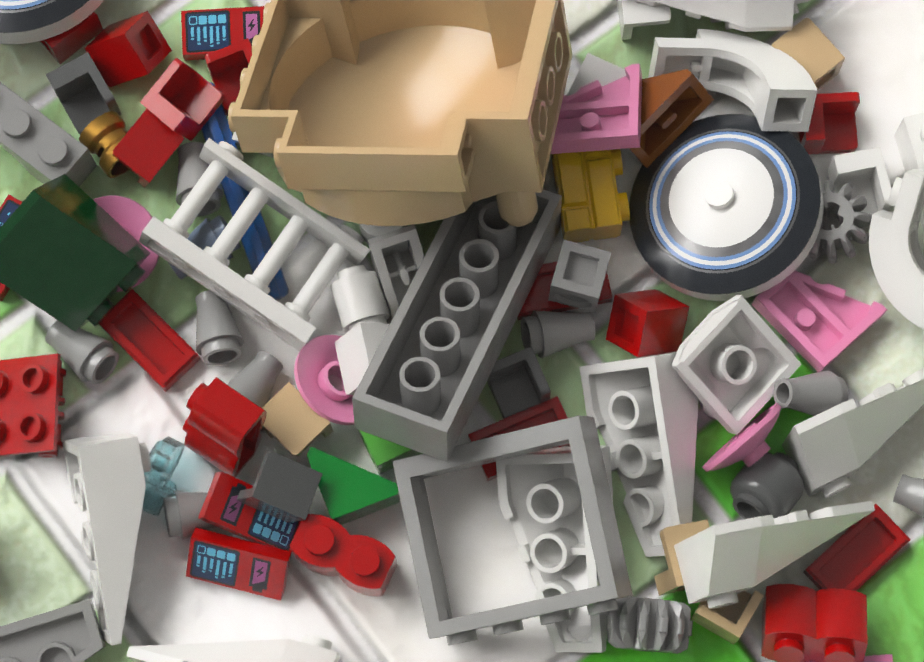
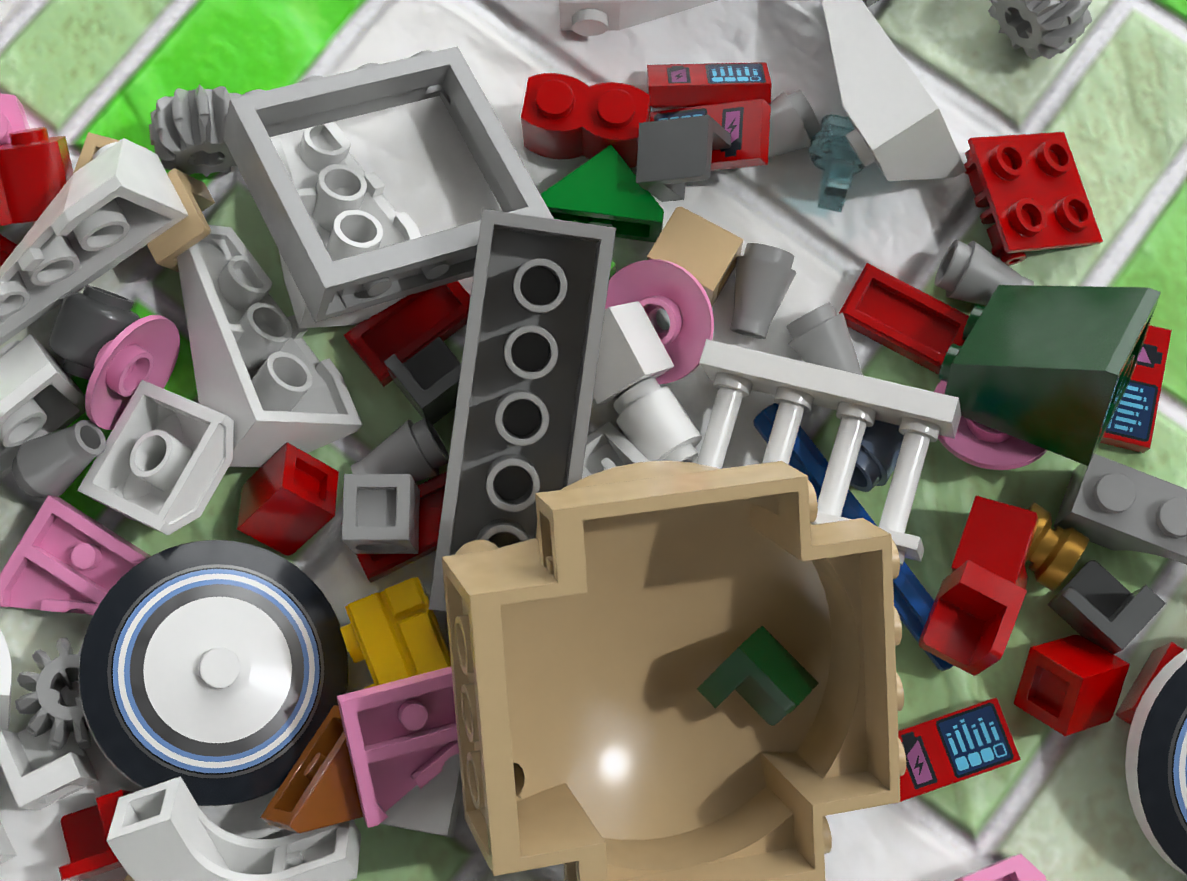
camera: 165 degrees right, 0 degrees up
light grey cone [176,142,224,217] -> none
red brick [182,377,267,478] -> none
red panel [204,38,252,116] -> none
none -> dark green panel [697,625,819,726]

